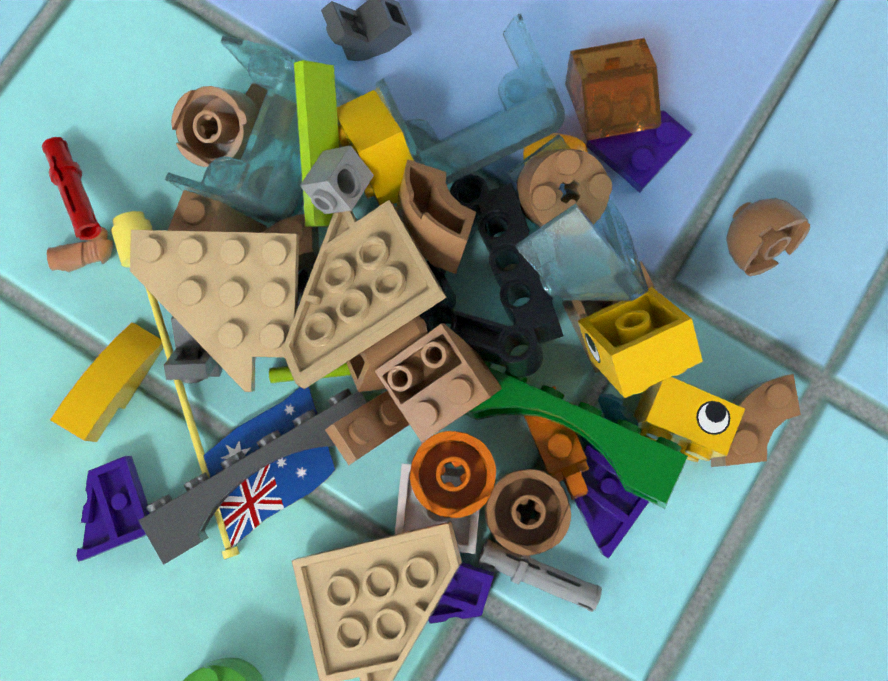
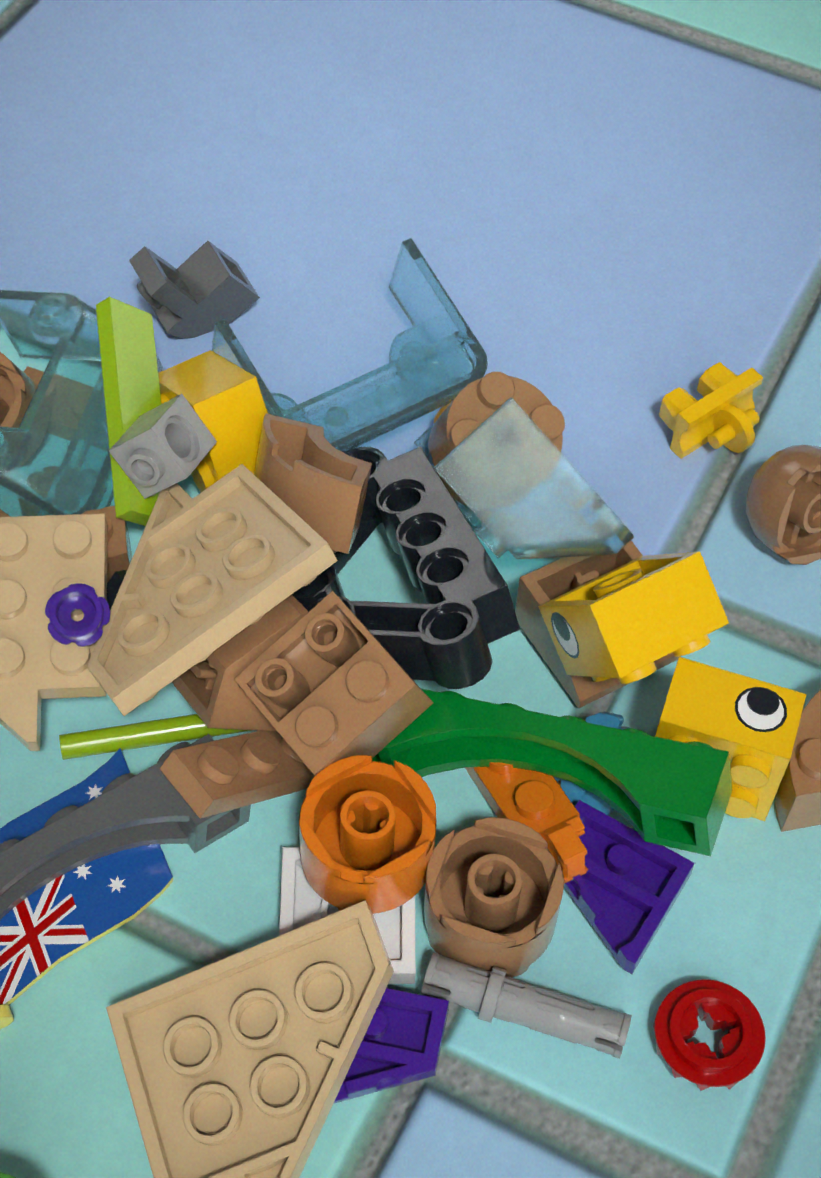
camera: 10 degrees left, 25 degrees down
clear orange slope [565,38,661,141] -> none
dark purple wing [586,110,693,193] -> none
none -> dark purple plate [45,583,110,647]
none -> red gear [653,979,766,1091]
none -> yellow hips [659,362,763,459]

